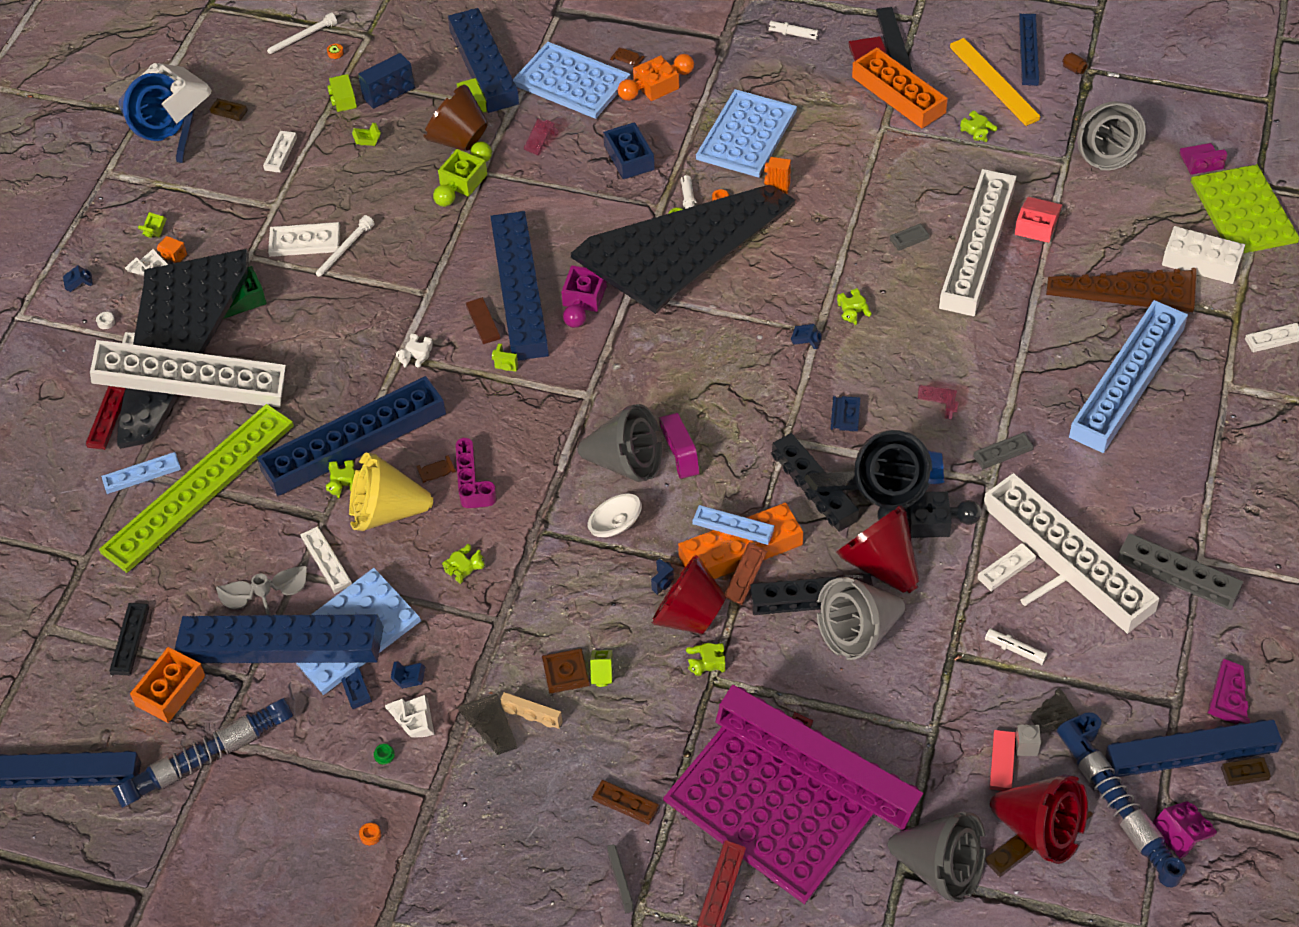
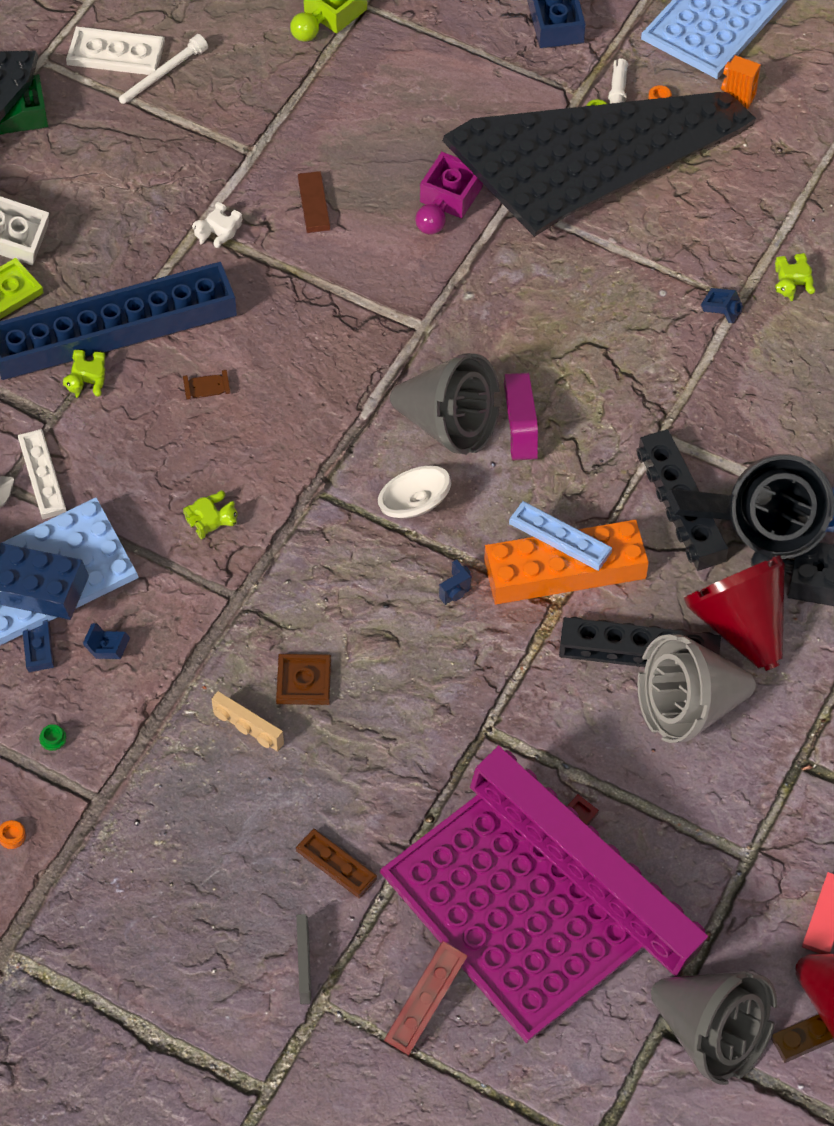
camera: 10 degrees right, 5 degrees up
light yellow cone [349,453,433,531] -> none
white slope [385,695,435,737] -> none
magenta beam [456,438,497,508] -> none
clear smoke wing [458,694,517,755] -> none
dark blue brick [490,211,549,361] -> none
lime bracket [492,343,518,372] -> none
lime slope [590,650,613,687] -> none
dark red cone [651,555,726,634] -> none
lime animal [686,643,725,676] -> none
copper tile [724,542,767,605] -> none
dark blue plate [830,396,861,432] -> none

